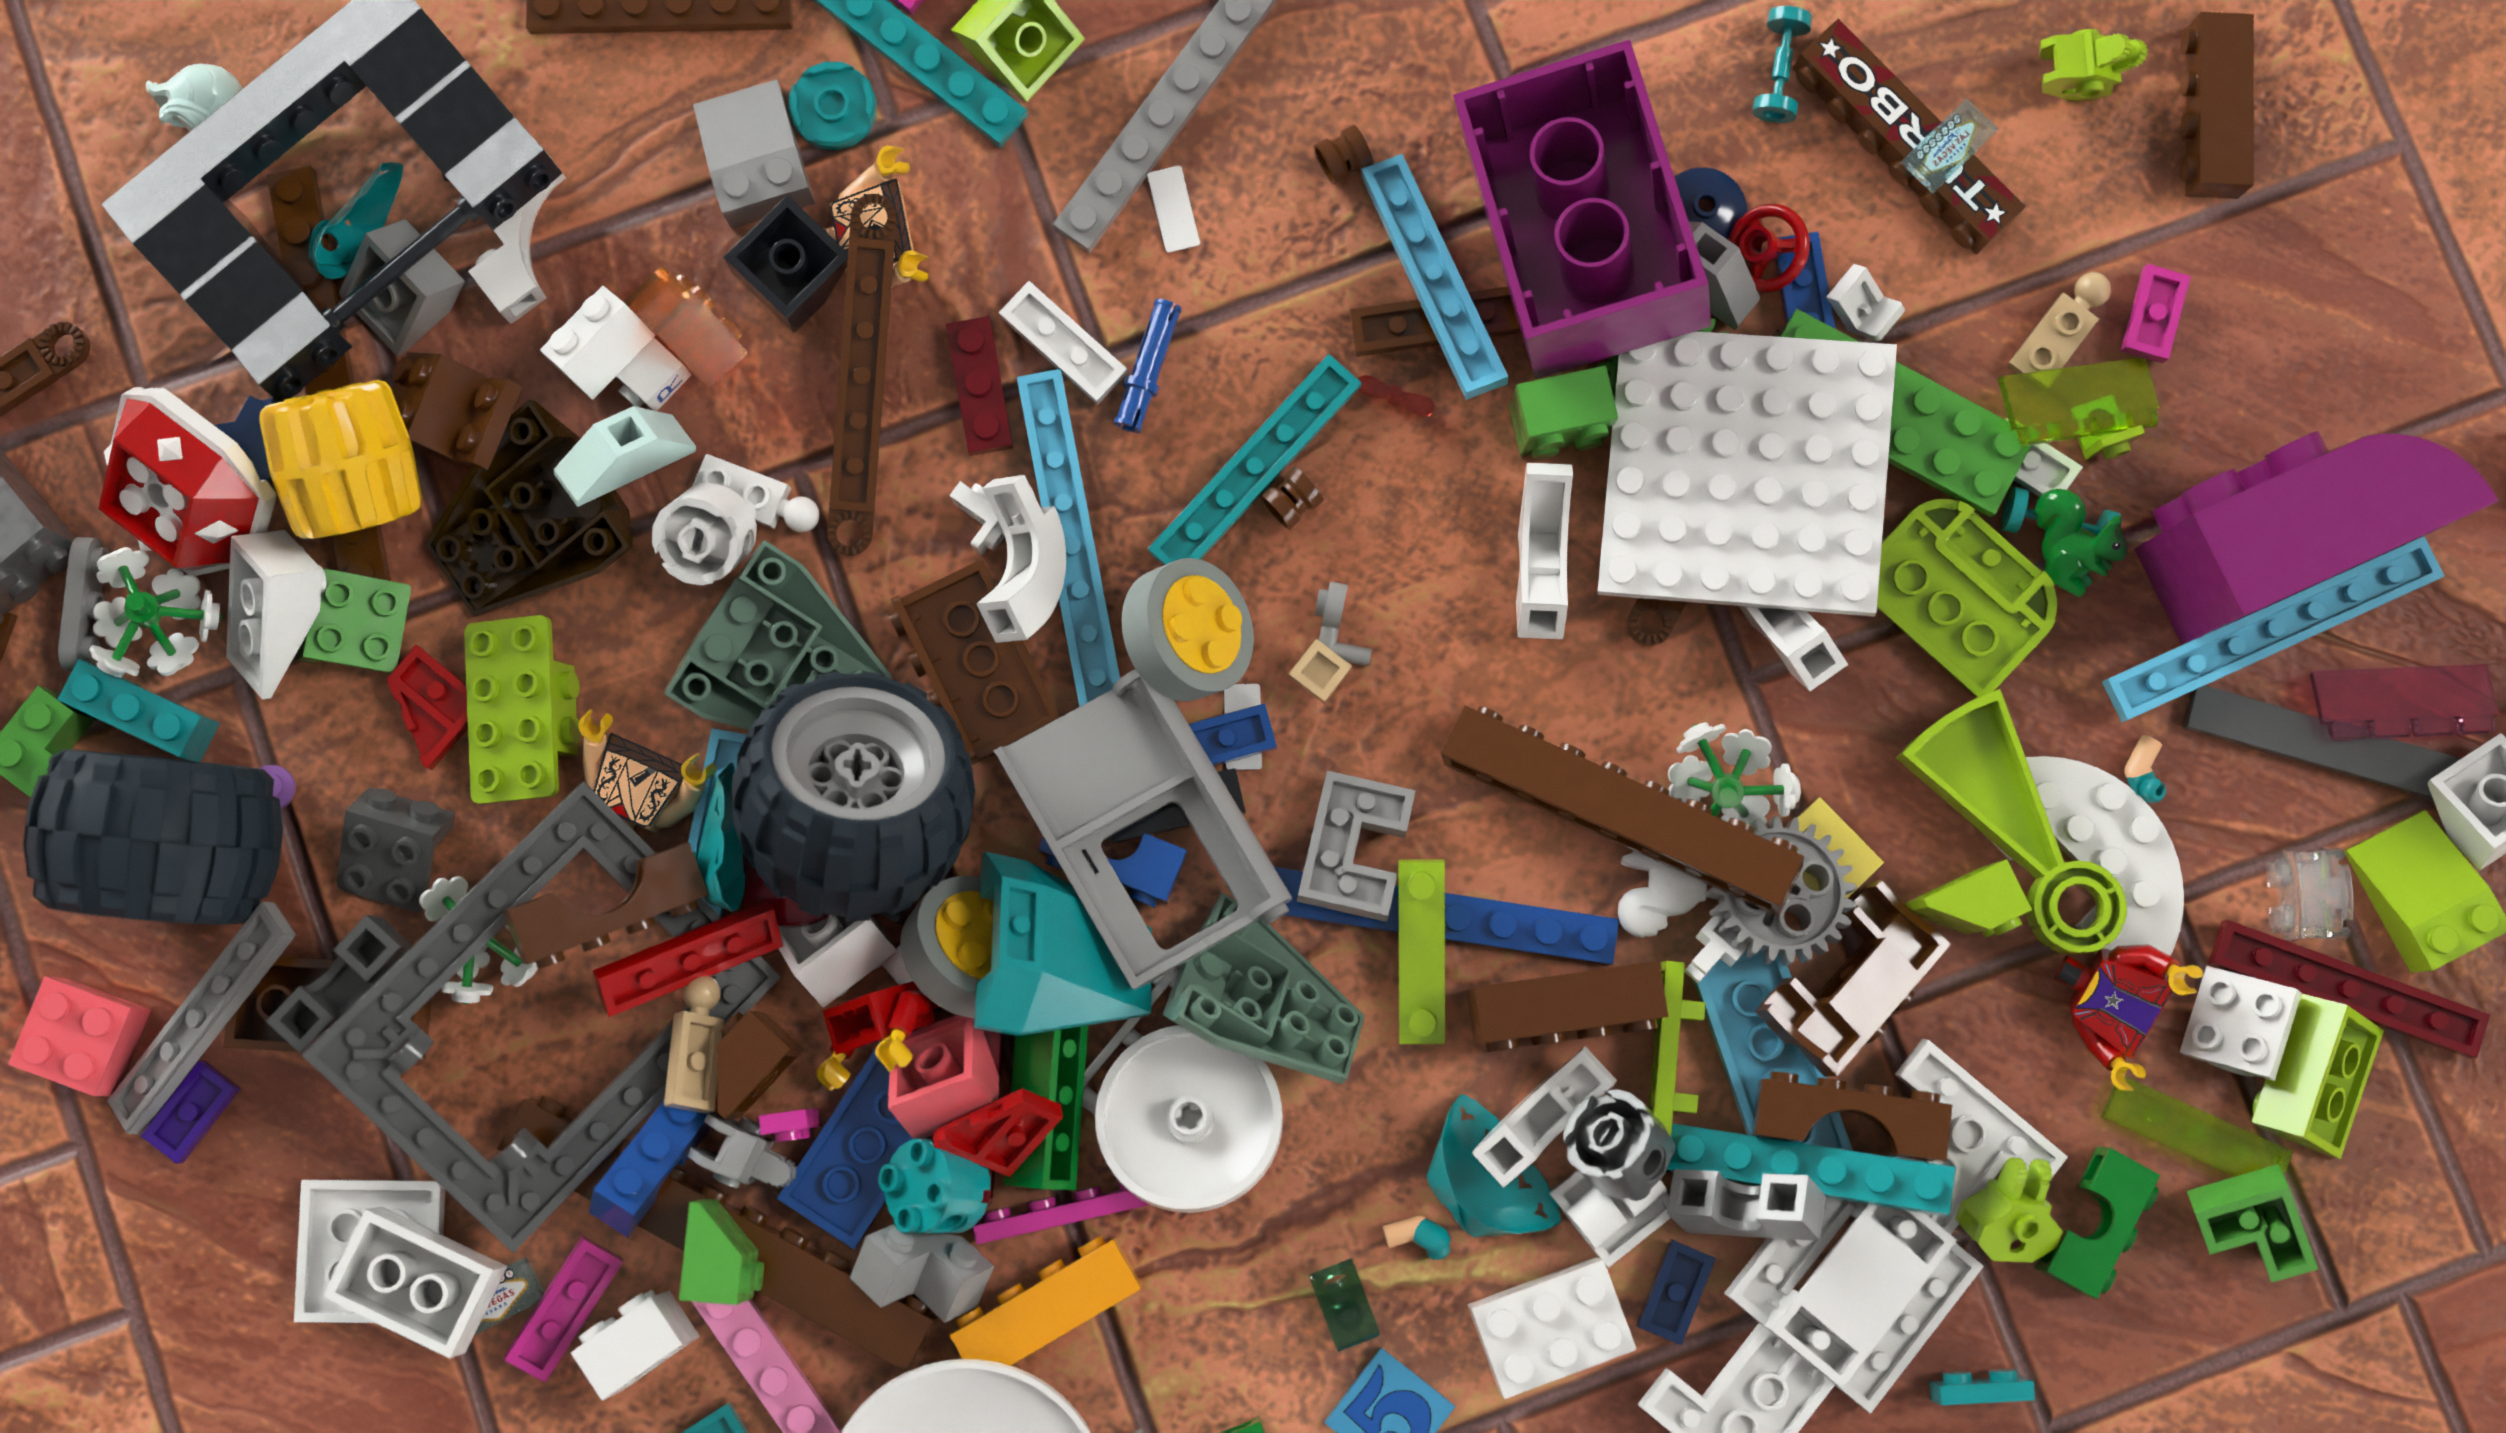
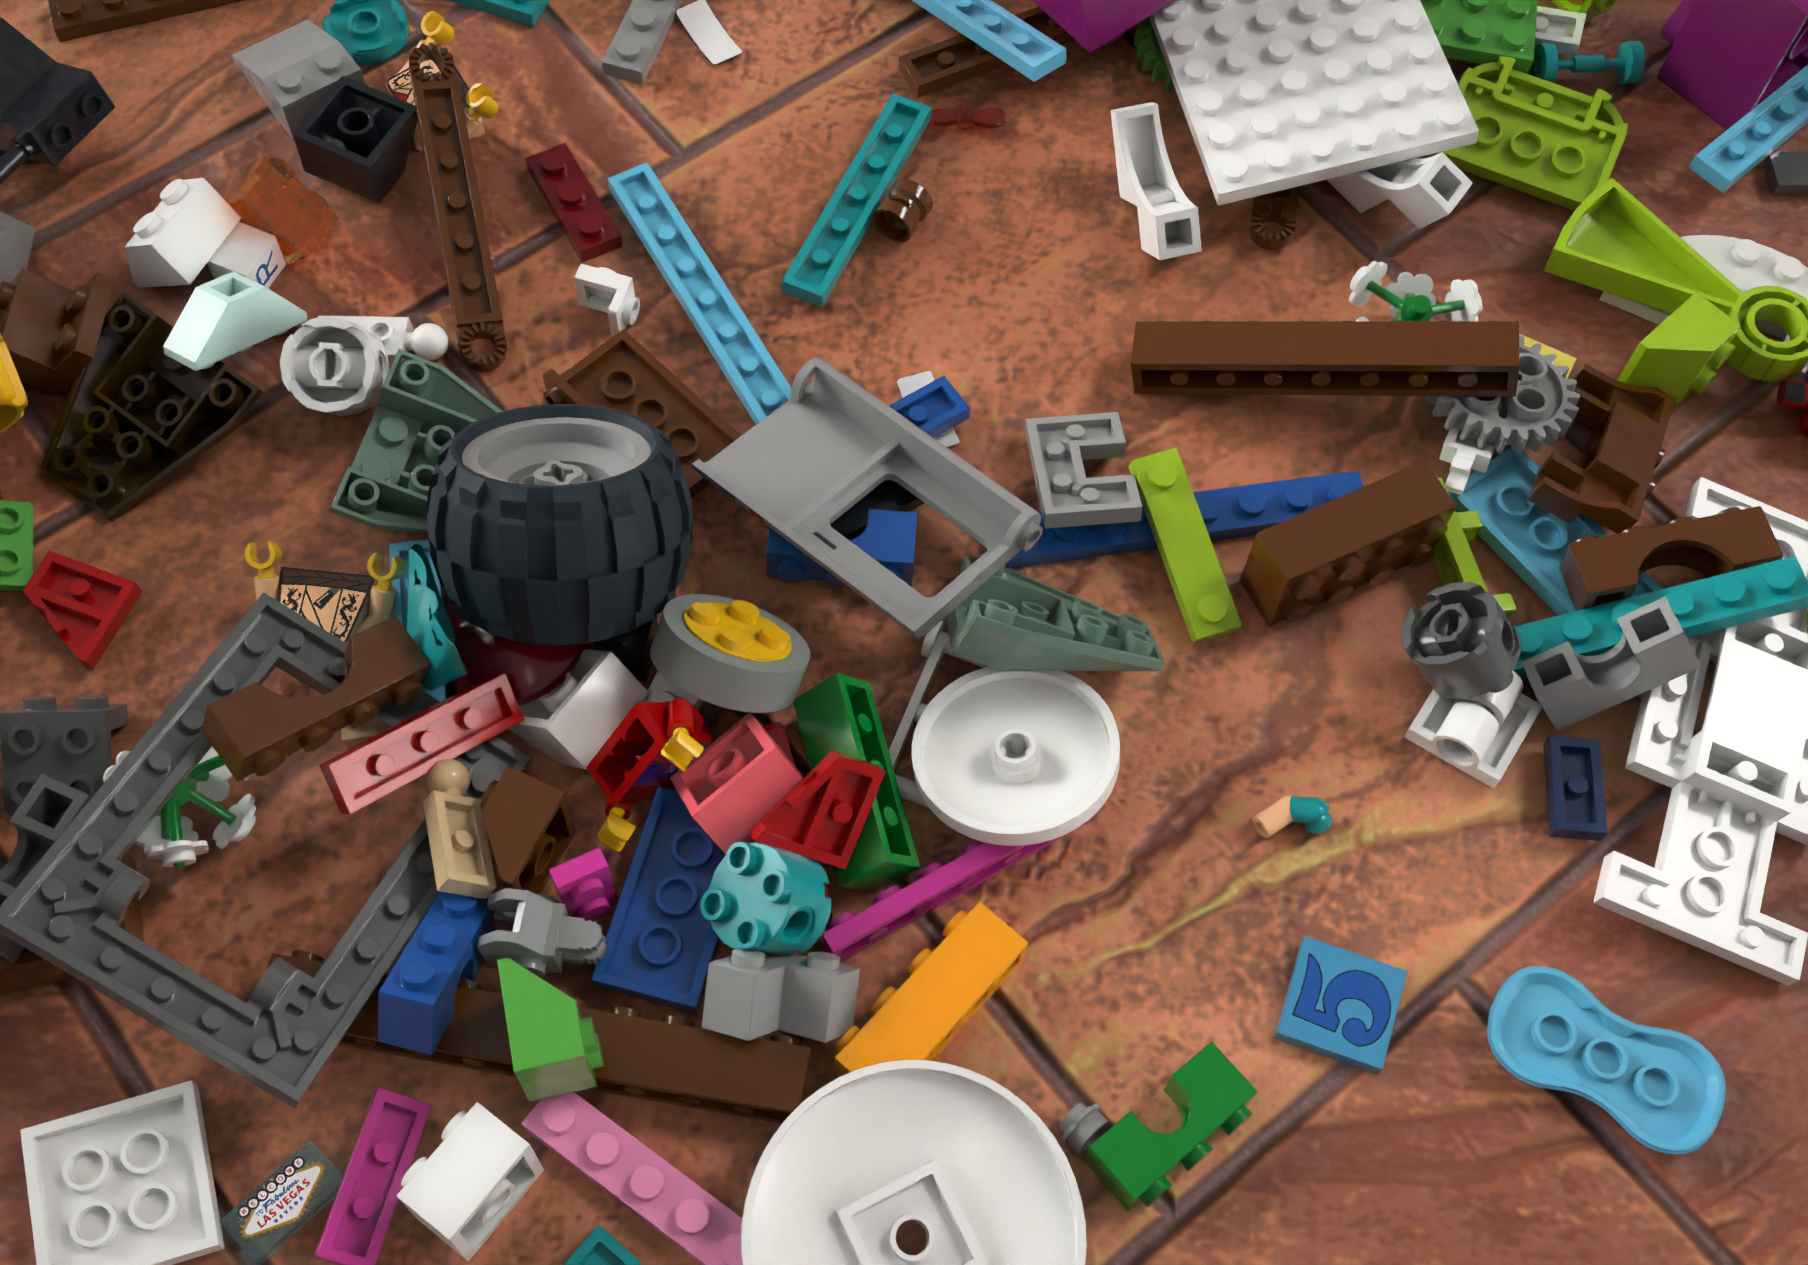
camera: 20 degrees left, 20 degrees down
white brick [322,1207,508,1358] -> none
lime bracket [464,615,582,804] -> none
white arch [468,151,566,324] -> none
teal wedge [974,852,1152,1036] -> none
white arch [976,475,1066,643] -> none
white plate [999,281,1128,405] -> none
blue pin [1113,299,1182,433] -> none
wheel [1122,558,1254,701] -> none
tan tile [1288,639,1352,704] -> none
clear green bracket [1309,1258,1381,1352] -> none
light grey plate [1314,581,1372,666] -> none
teal piece [1426,1094,1561,1238] -> none
white brick [1467,1257,1637,1399] -> none
white arch [1472,1046,1617,1188] -> none
bright green brick [1508,365,1618,460] -> none
white animal [1618,851,1707,938] -> none
green animal [2034,489,2128,597] -> none
arm [2124,735,2166,803] -> none

